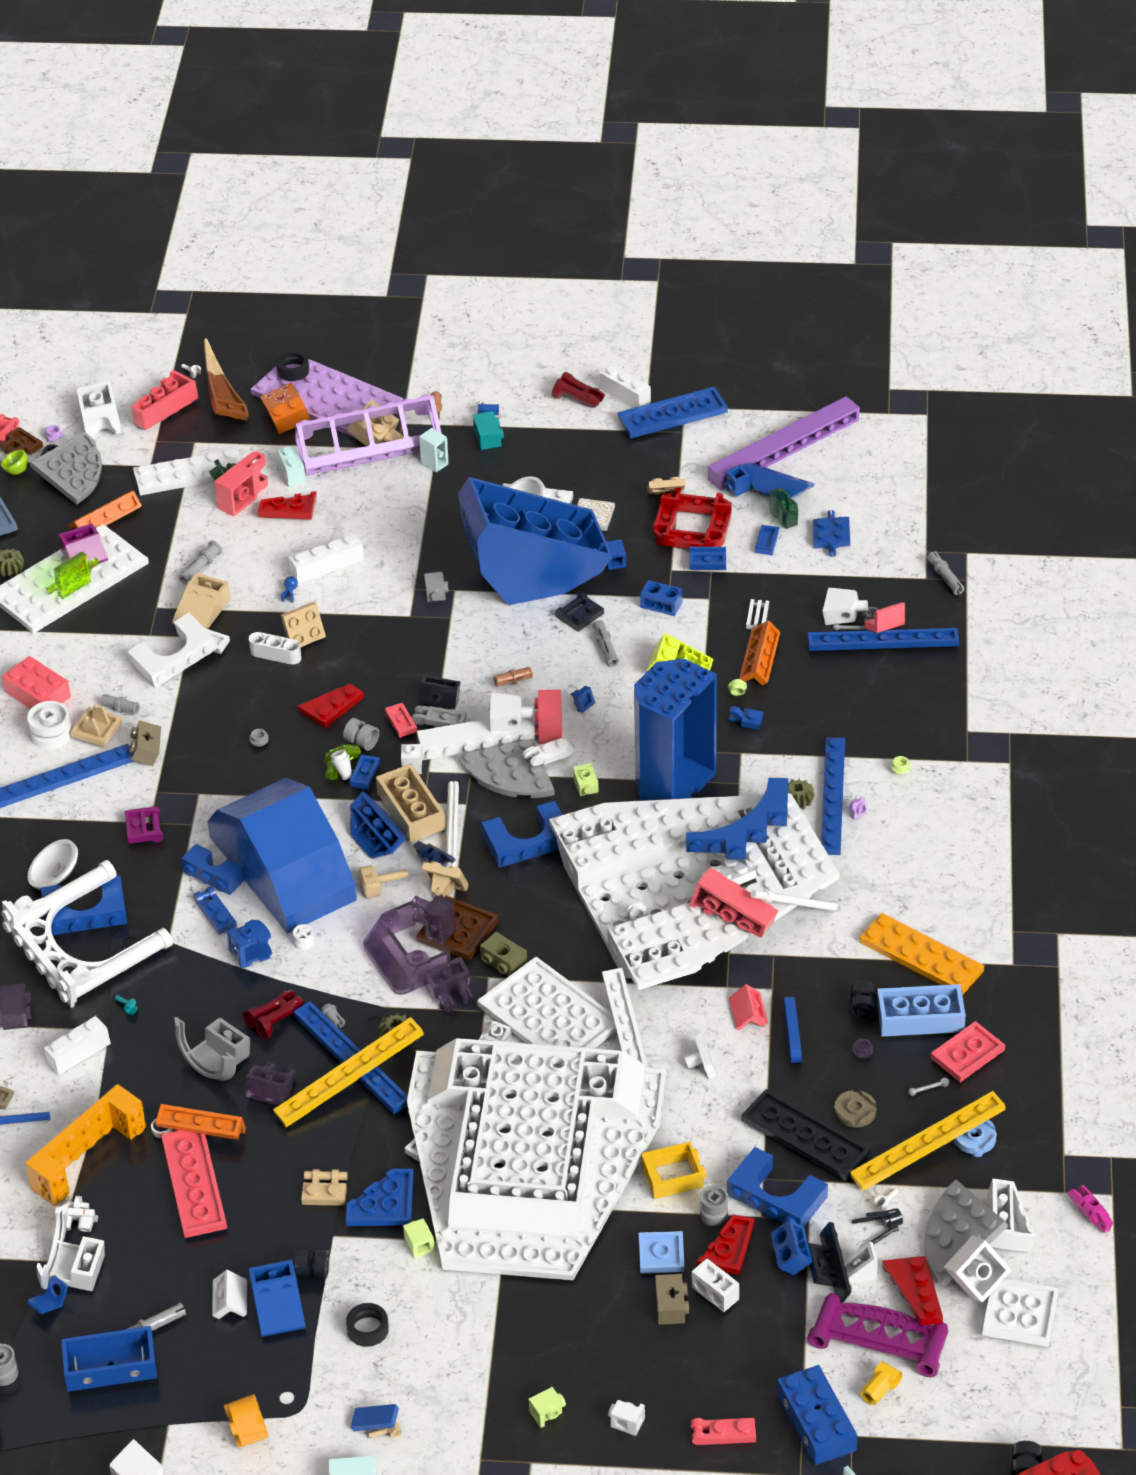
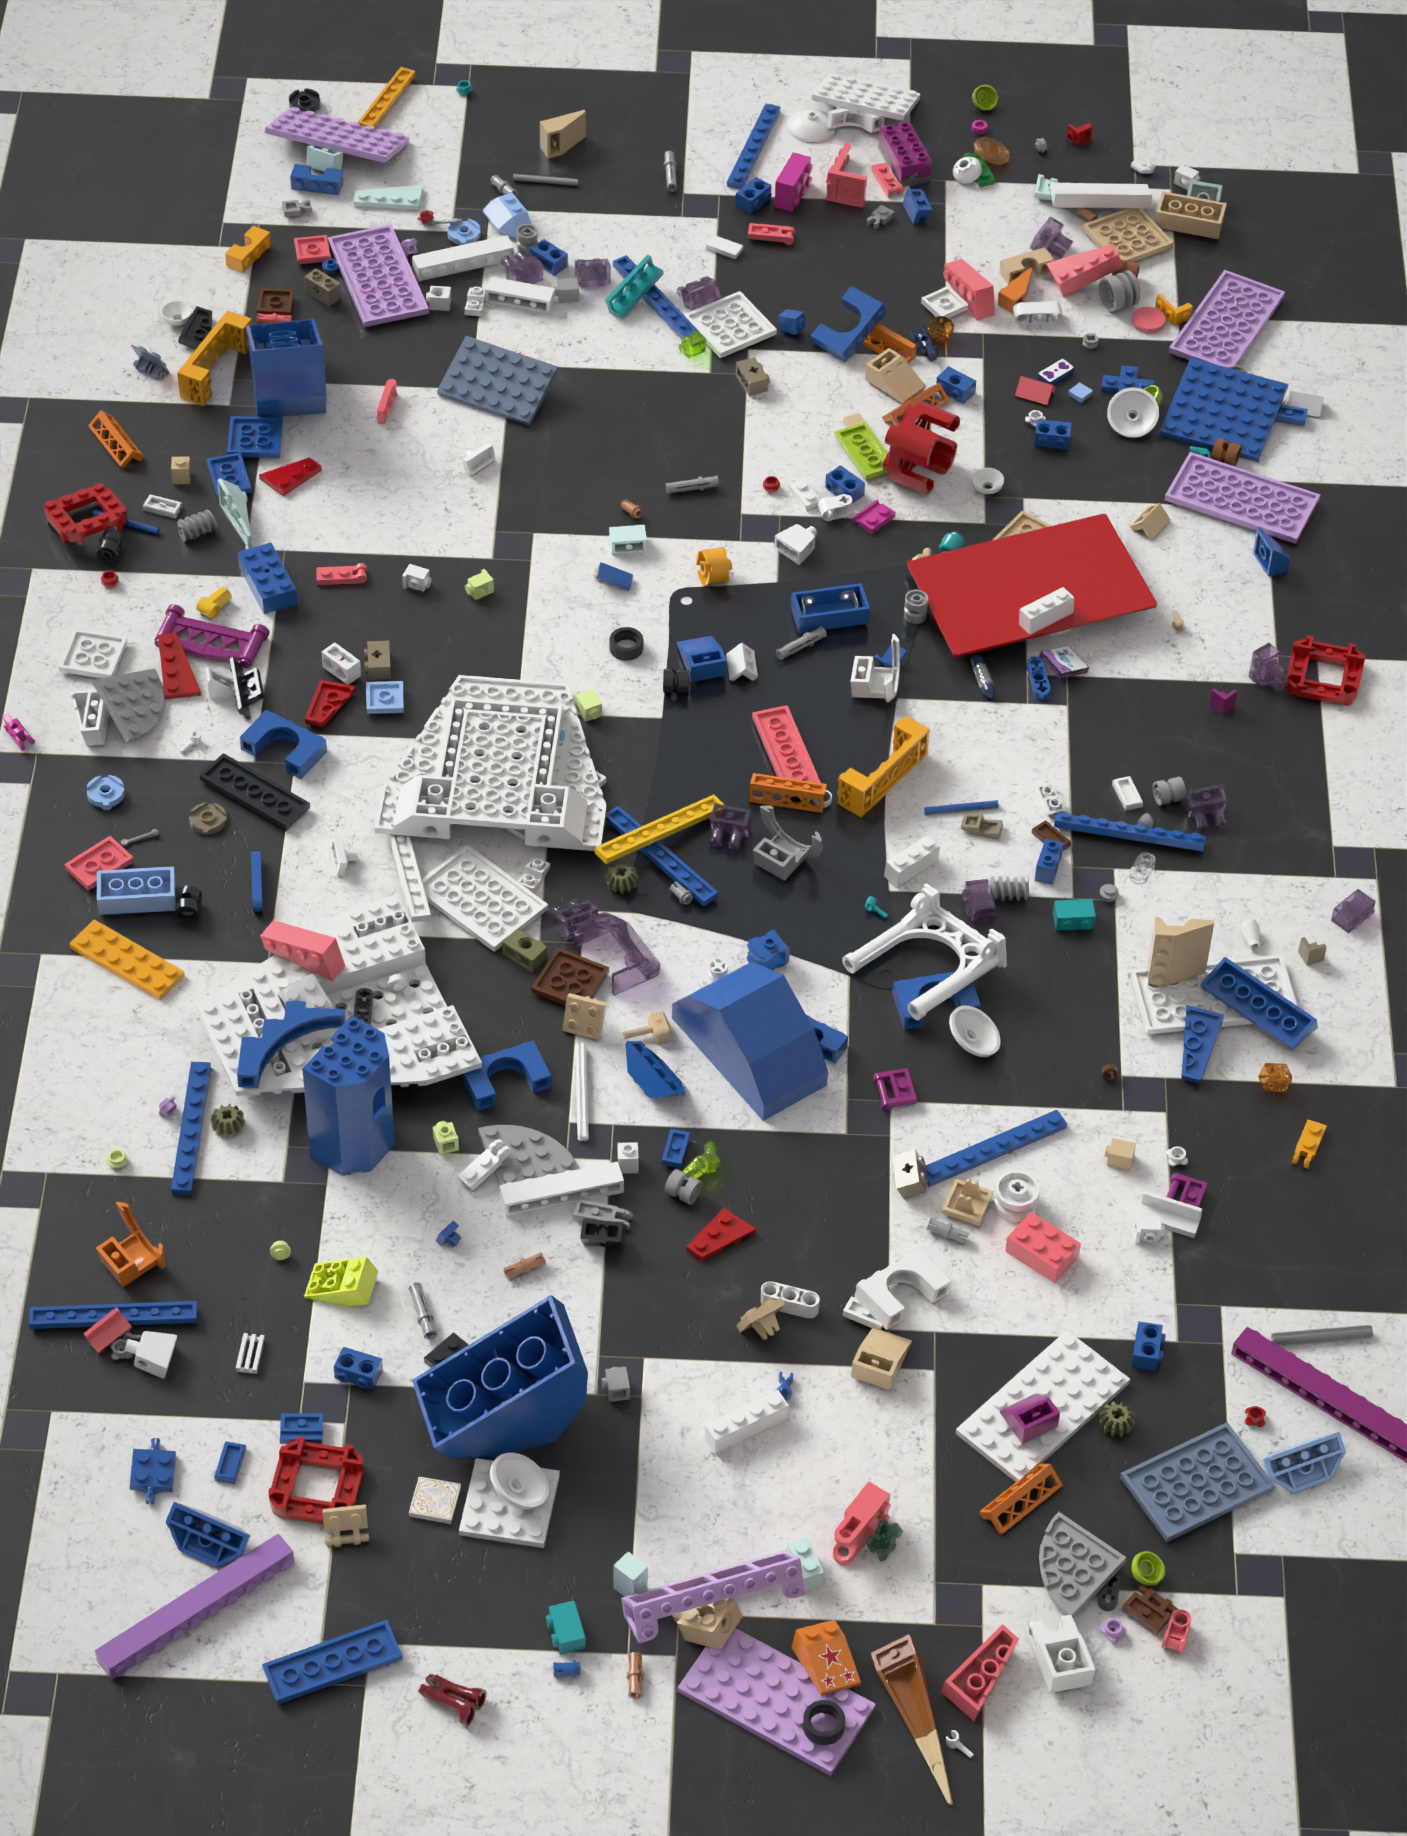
camera: 175 degrees right, 5 degrees up
clear neon green plate [46,551,100,599] -> none
white hips [55,1196,98,1232] -> none
white plate [133,449,241,495] -> none
light grey pin [178,540,222,584] -> none
blue plate [193,886,237,935] -> none
dark red piece [242,990,304,1040] -> none
light grey plate [249,729,269,746] -> none
red wing [258,491,317,520] -> none
tan plate [301,1169,348,1206] -> none
white cone [331,750,353,780] -> none
blue plate [346,1169,414,1226] -> none
tan brick [376,764,446,843] -> none
coral plate [385,703,417,738] -> none
clear purple brick [411,895,456,945] -> none
dark blue hinge [413,841,456,867] -> none
white torso [490,693,533,732] -> none
coral brick [534,689,562,744] -> none
white brick [600,365,651,408] -> none
blue brick [607,539,626,570] -> none
yellow window [641,1141,706,1199] -> none
light grey wheel [700,1185,728,1226] -> none
blue brick [725,464,751,497] -> none
blue plate [729,706,764,730] -> none
coral panel [729,984,768,1030] -> none
orange fence [739,620,780,686] -> none
white bar [750,890,838,911] -> none
clear green brick [770,488,798,529] -> none
blue brick [770,1220,813,1275] -> none
yellow plate [850,1091,1006,1191] -> none
clear purple plate [852,1039,873,1058] -> none
black plant [852,1208,903,1247] -> none
light grey pin [927,551,965,595] -> none
white brick [944,1235,1012,1302] -> none
none -> orange piece [96,1202,166,1287]
none -> red plate [101,570,119,587]
none -> black beam [353,988,373,1026]

